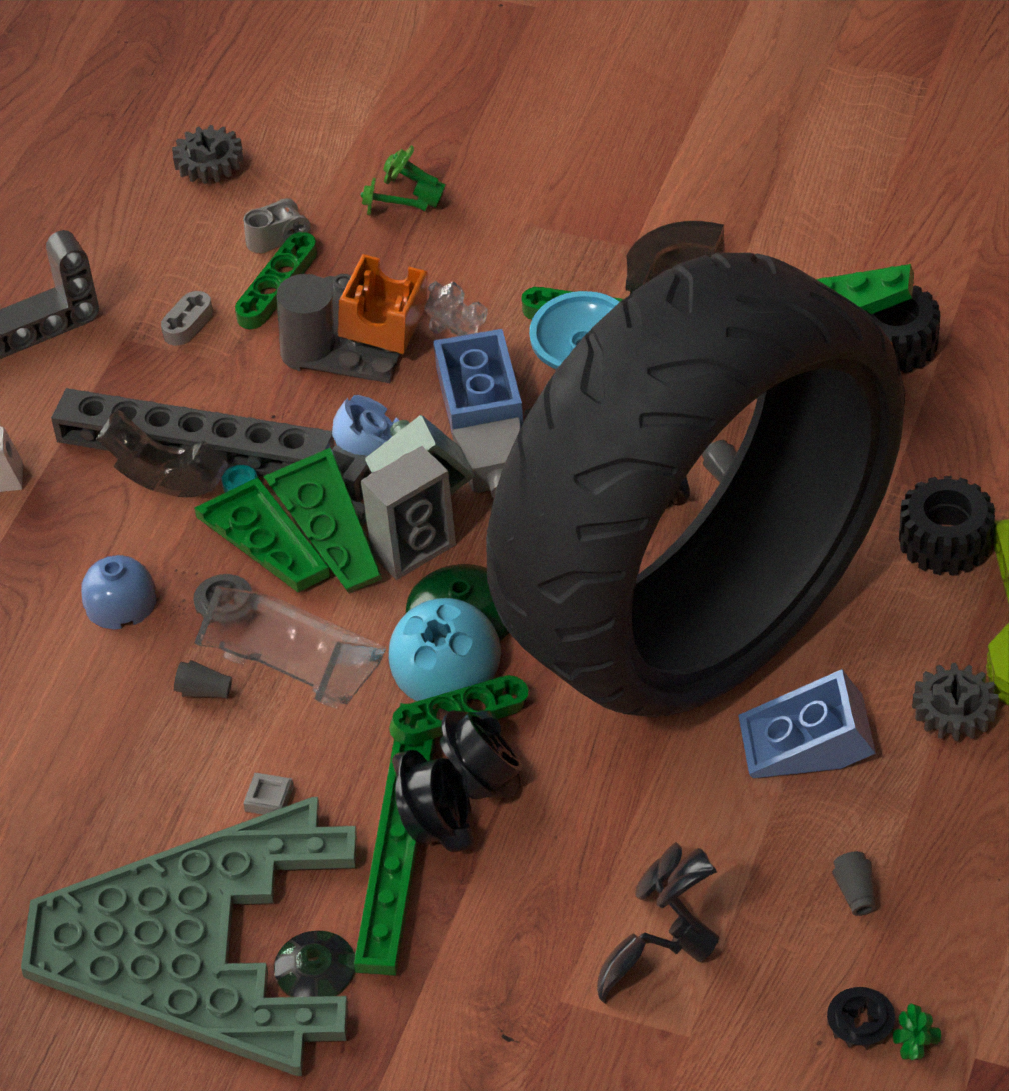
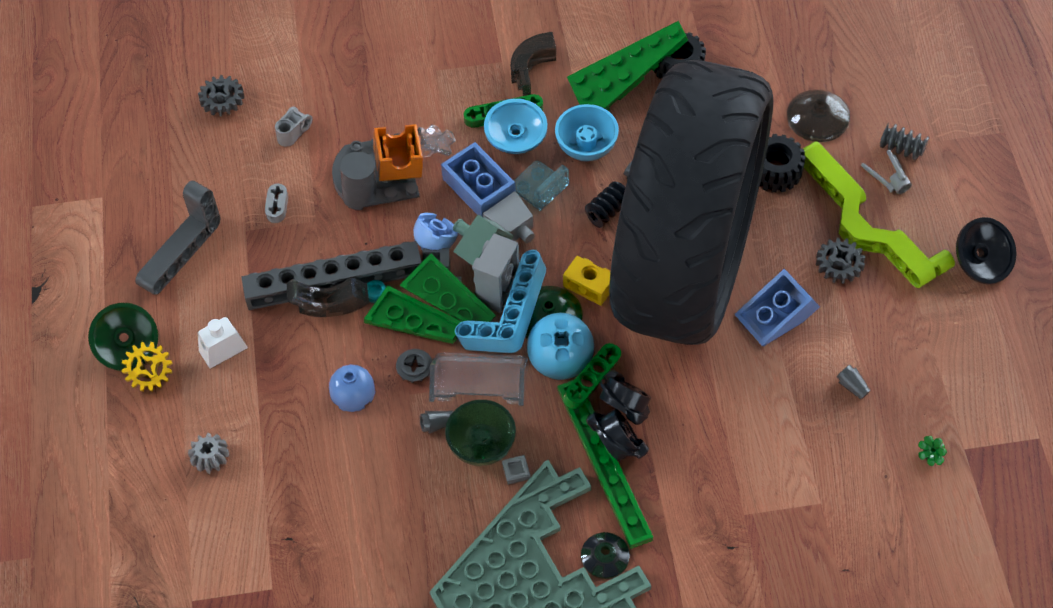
camera: 30 degrees left, 10 degrees up
green beam [235,232,317,329] -> none
green plant [360,145,446,216] -> none
black plant [597,842,719,1004] -> none
black gear [827,987,895,1050] -> none
none -> clear green piece [445,400,516,466]
none -> medium azure beam [455,250,546,353]

